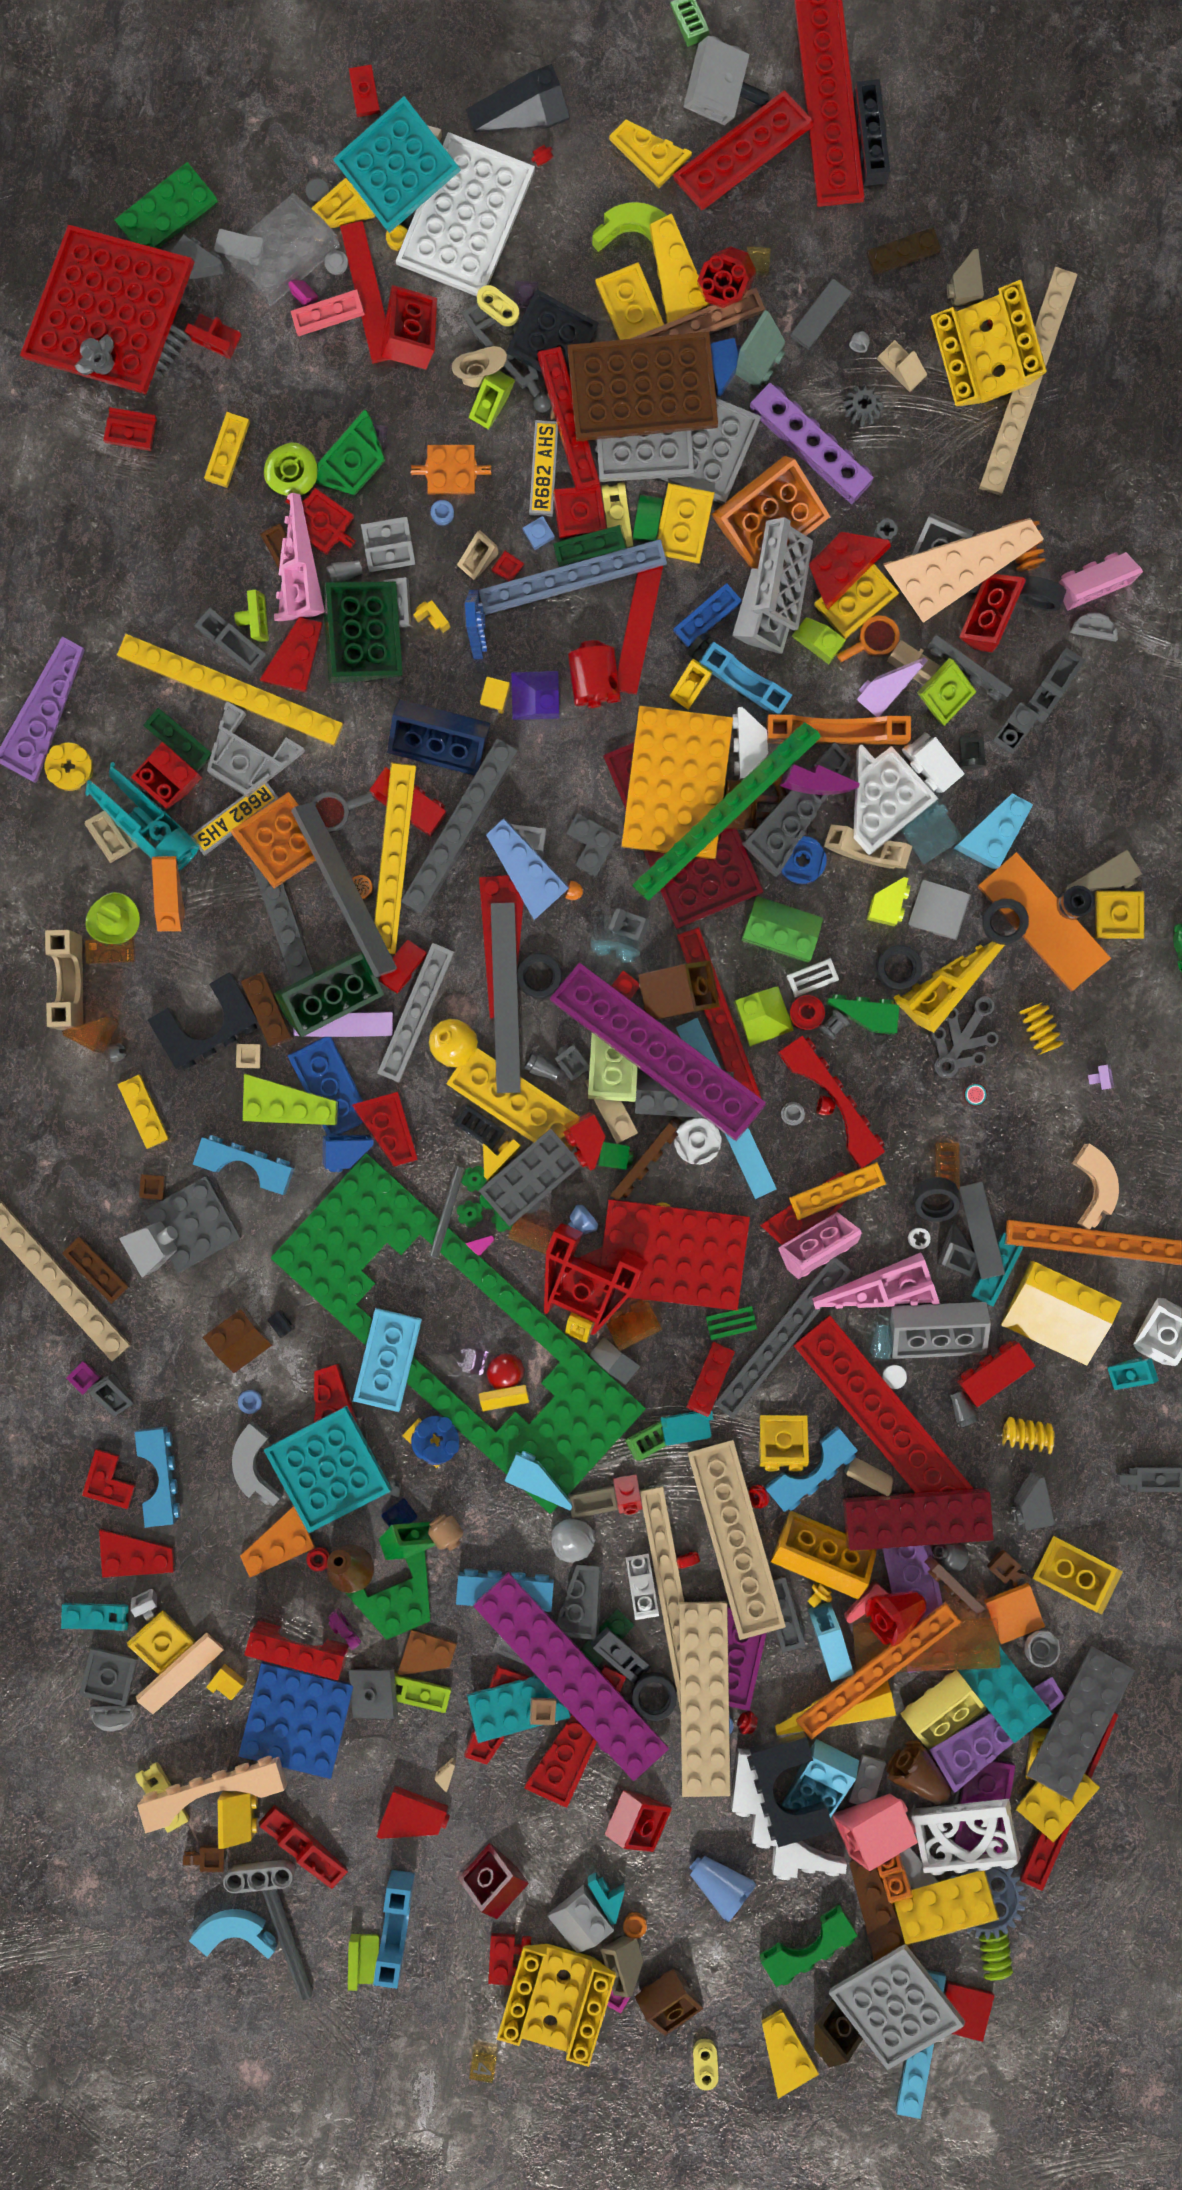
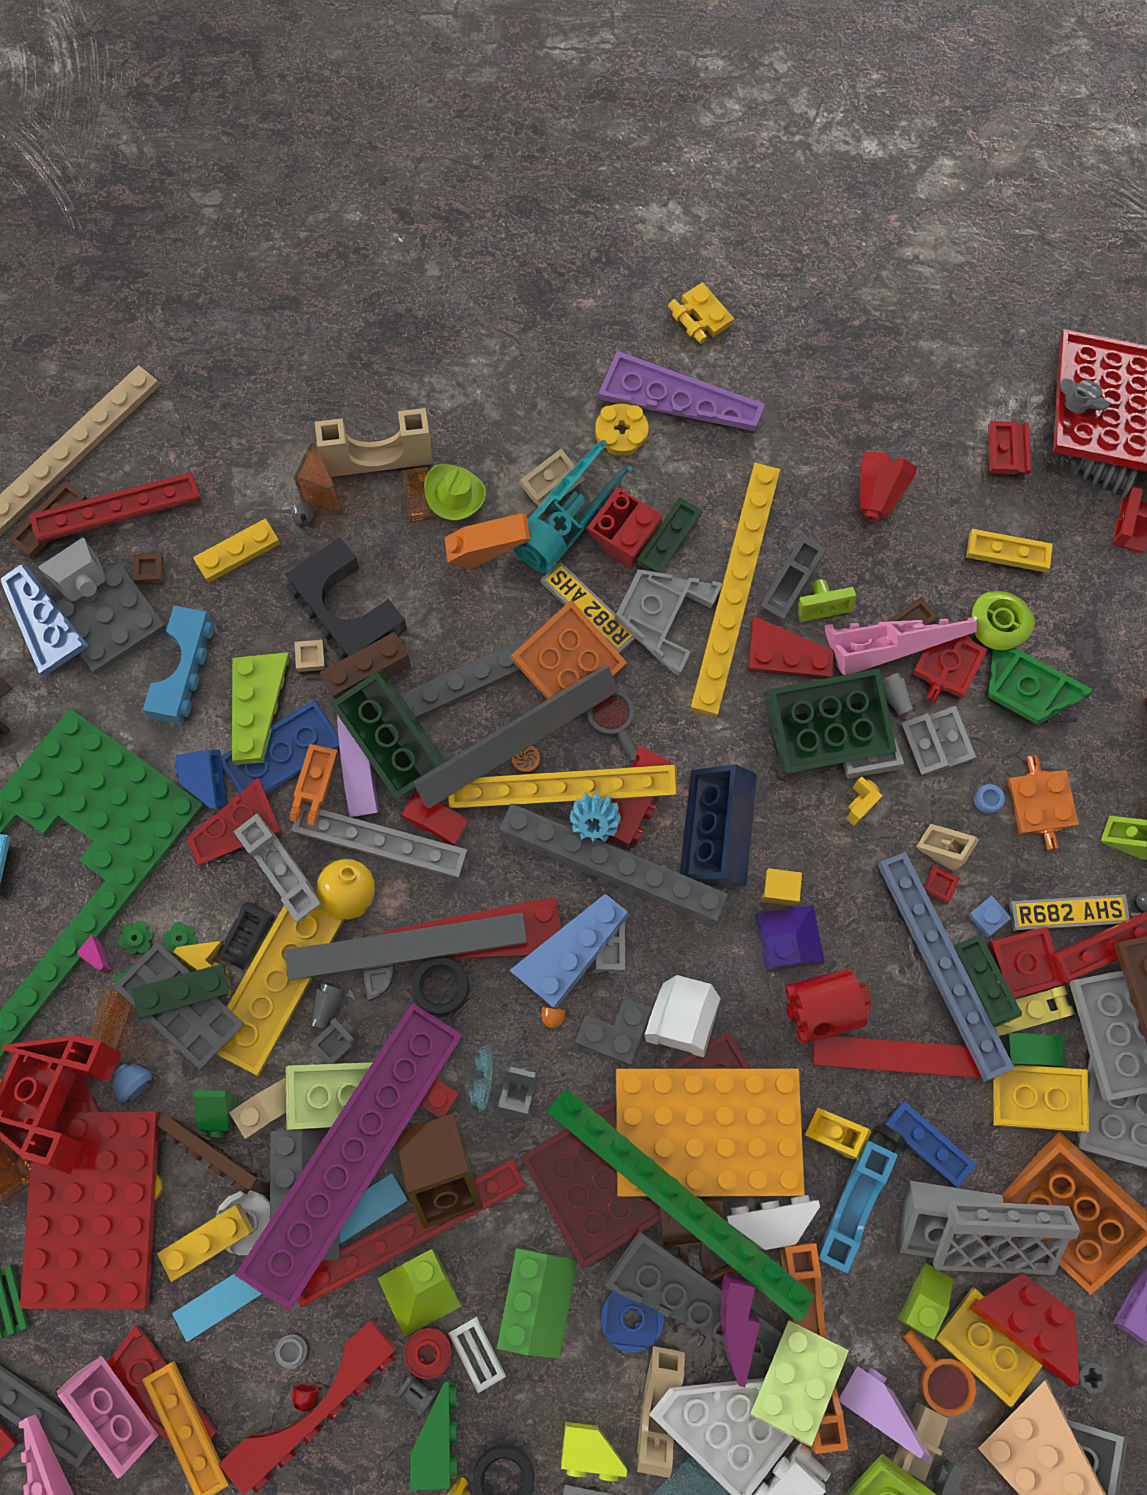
camera: 80 degrees right, 15 degrees down
dark grey bar [429,1166,465,1259] -> none
blue wing [465,589,487,659] -> none
red slope [563,1112,605,1171] -> none
none -> wing [0,565,89,675]
none -> red tile [29,472,201,543]
none -> dark green plate [131,963,231,1019]
none -> yellow plate [157,1204,255,1282]
none -> light grey slope [234,814,322,923]
none -> orange hinge [290,744,339,826]
none -> flat silver tile [363,965,394,1001]
none -> medium azure gear [570,791,621,843]
none -> white slope [645,975,721,1058]
none -> yellowish green plate [750,1321,849,1447]
none -> red cone [859,452,917,521]

